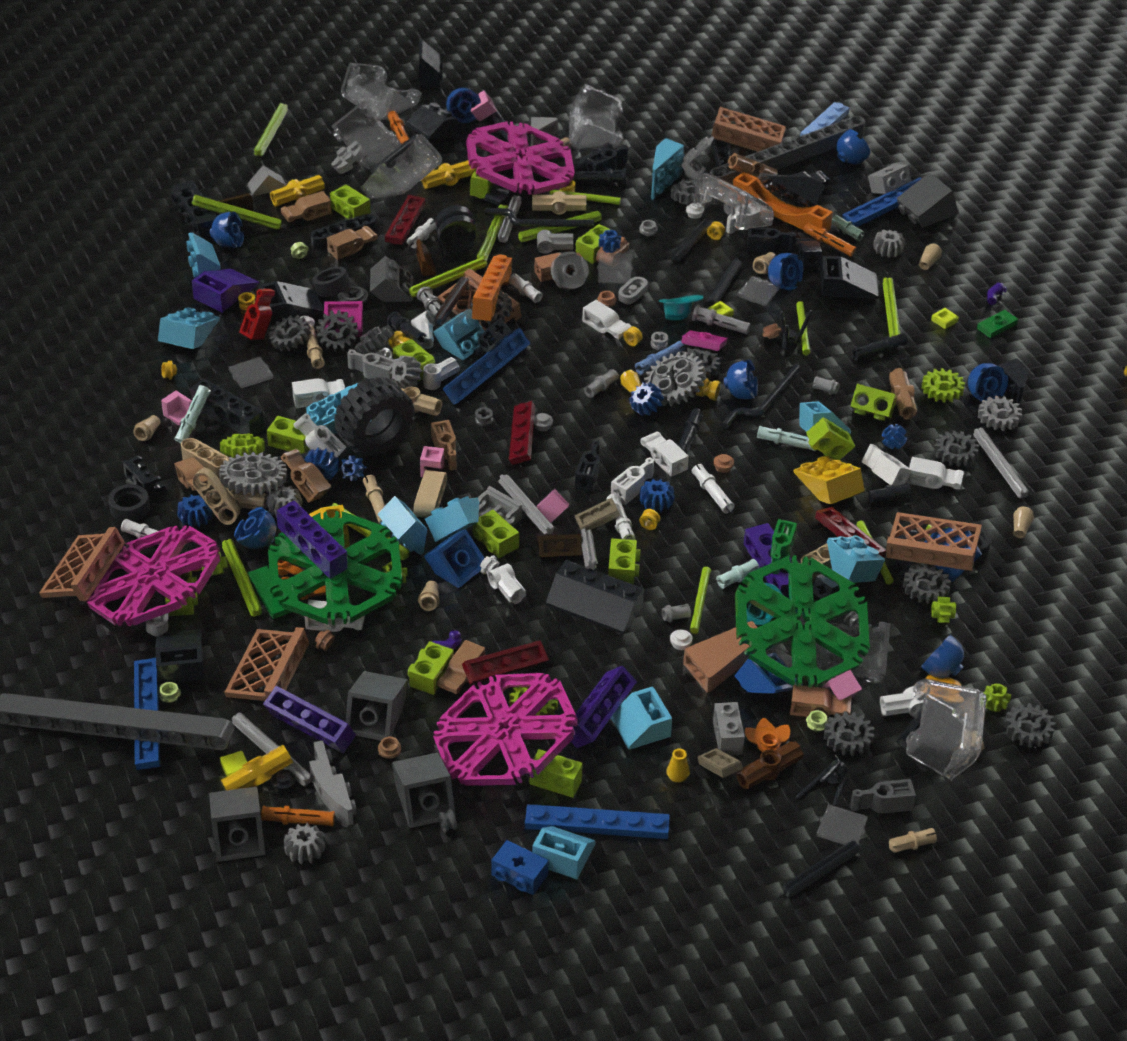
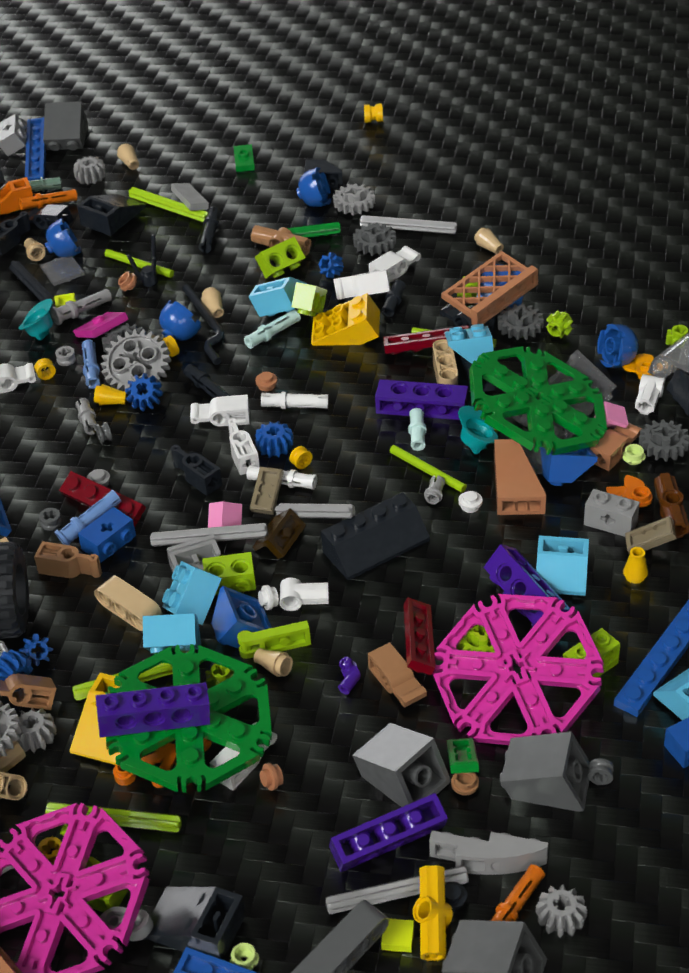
camera: 55 degrees left, 0 degrees up
nougat fence [224,627,309,701] -> none
blue cylinder [234,507,277,550] -> none
green tile [247,566,292,619] -> none
tan pin [363,475,386,525] -> none
lime brick [407,641,454,695] -> none
bright pink panel [420,446,444,477] -> none
lime brick [608,539,640,585] -> none
green piece [770,519,797,574] -> none
light grey pin [813,376,839,395] -> none
lime gear [921,368,965,403] -> none
neon yellow tile [931,308,959,329] -> none
dark purple arm [987,283,1007,305] -> none
none -> medium blue pin [54,490,122,545]
none -> blue brick [78,507,136,563]
none -> dark grey bush [95,422,112,444]
none -> light grey tile [171,183,209,211]
none -> tan cone [201,287,224,318]
none -> lime plate [237,621,311,659]
none -> green axle [287,222,341,238]
none -> green plate [447,738,479,774]

